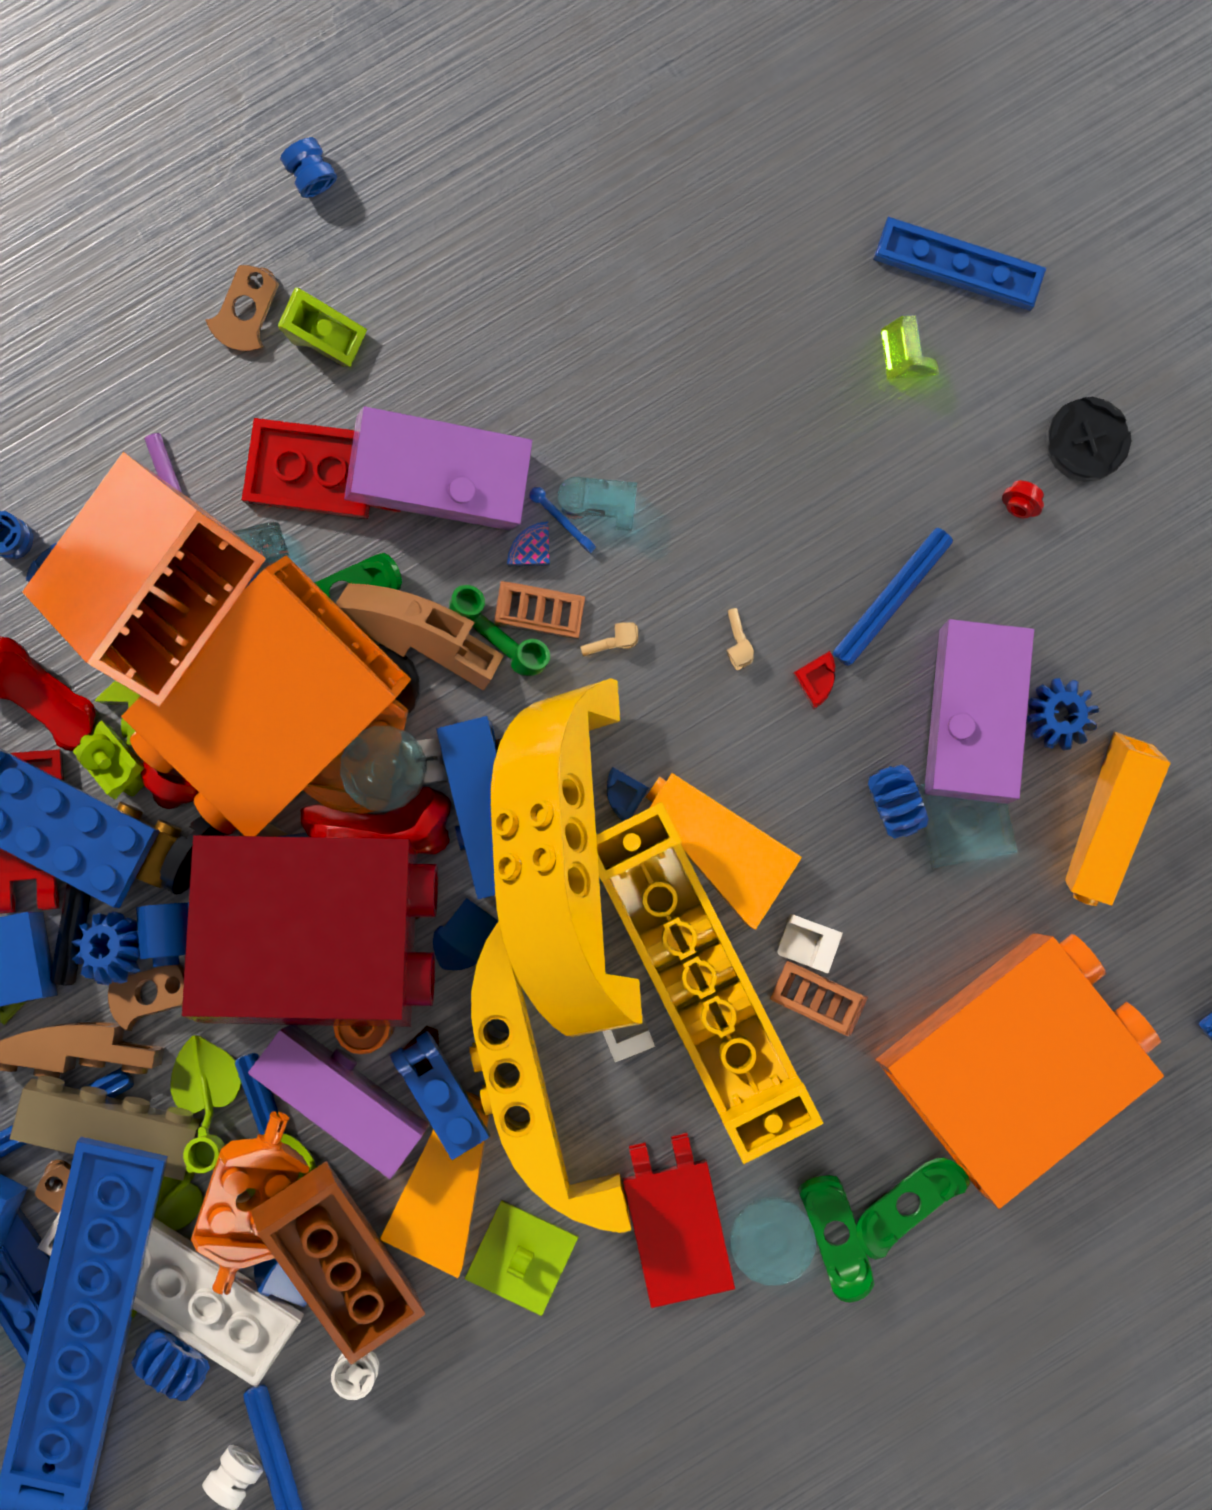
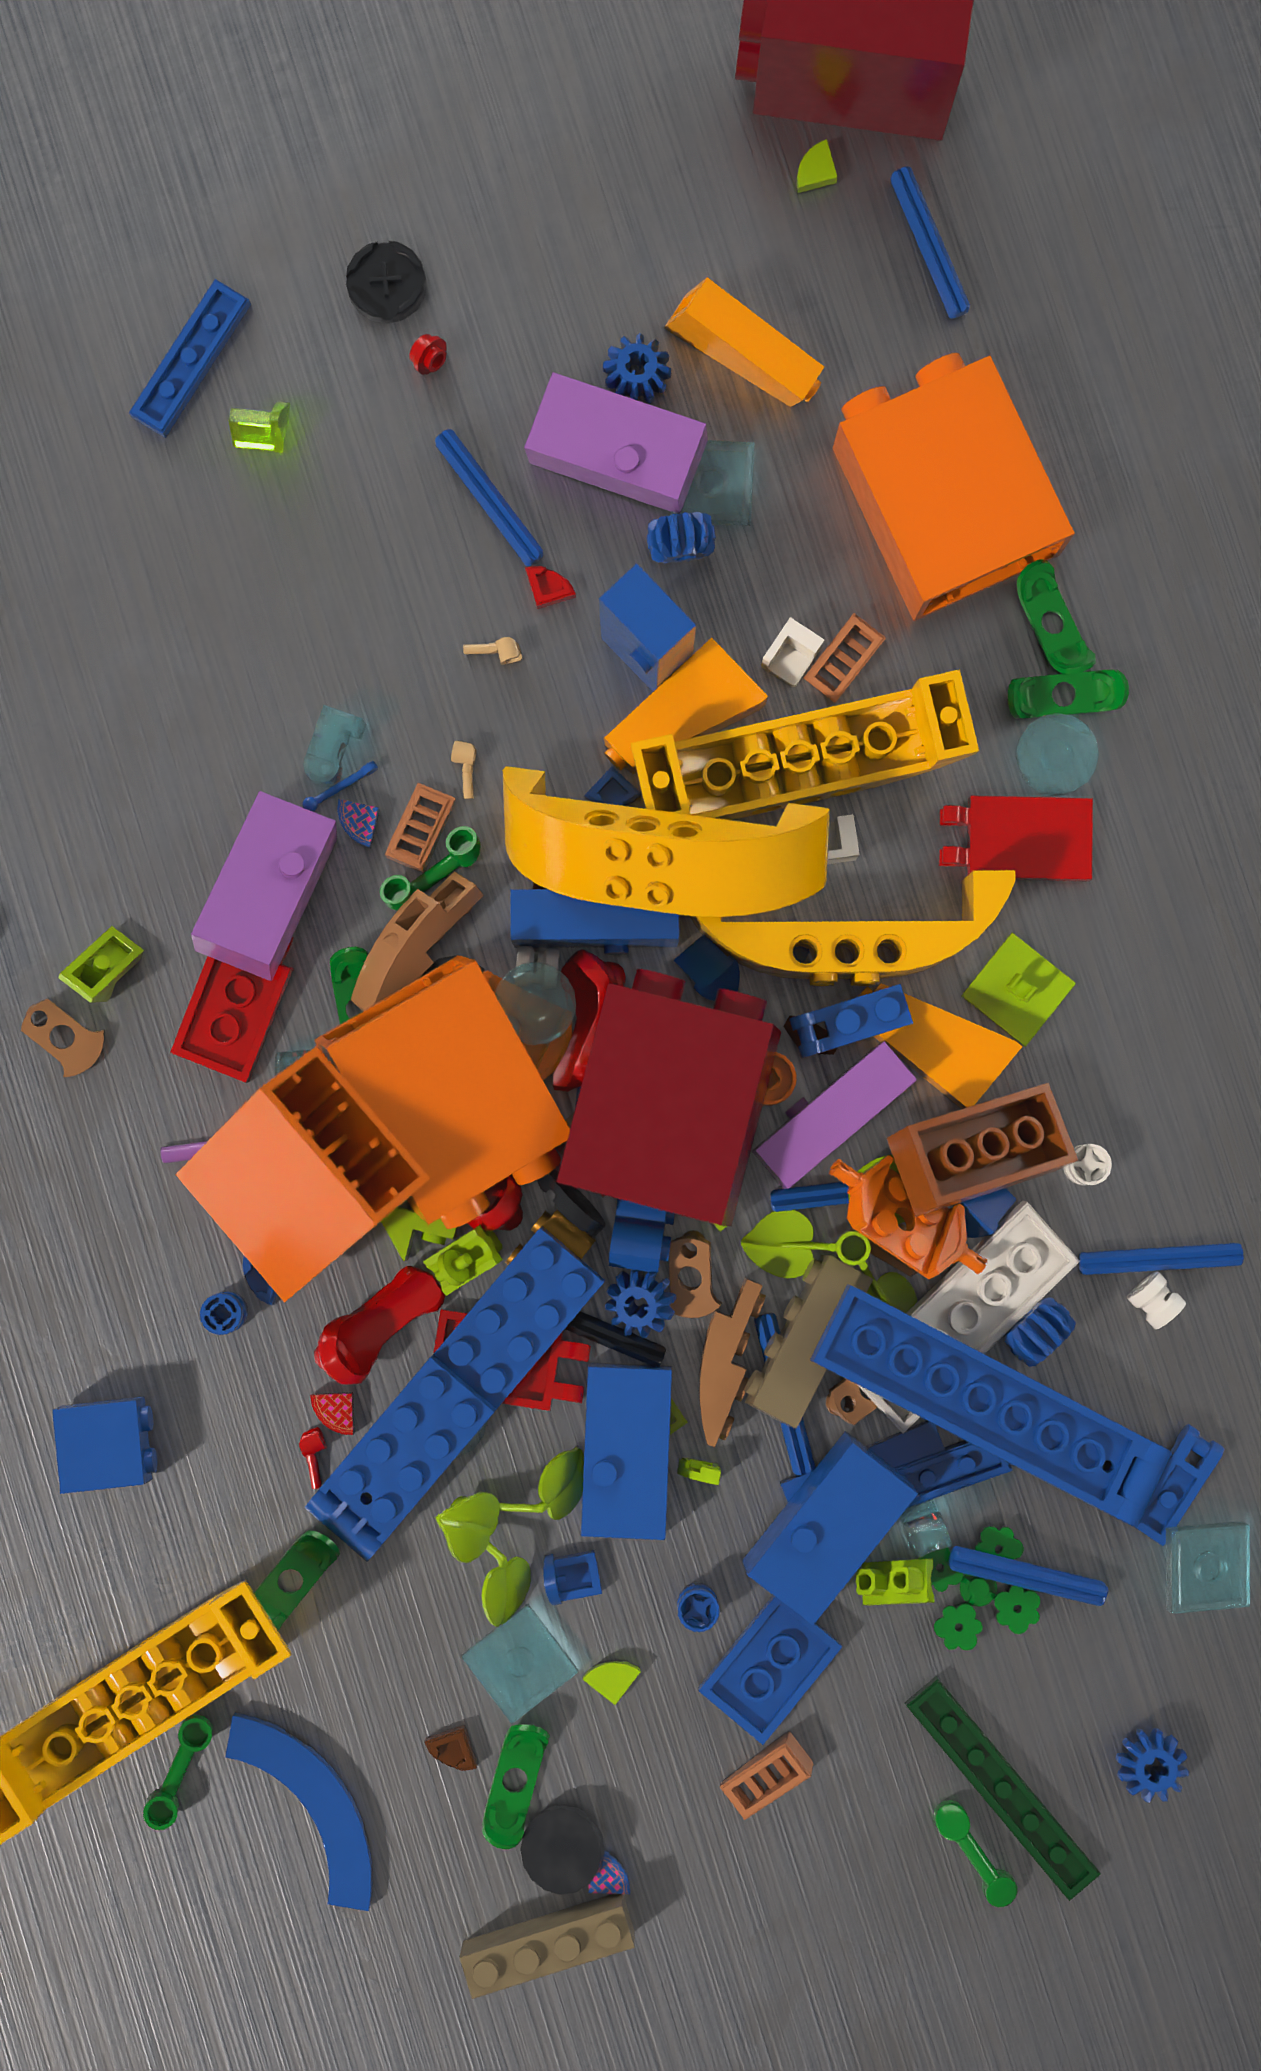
camera: 70 degrees left, 0 degrees up
none -> blue brick [599,563,696,692]

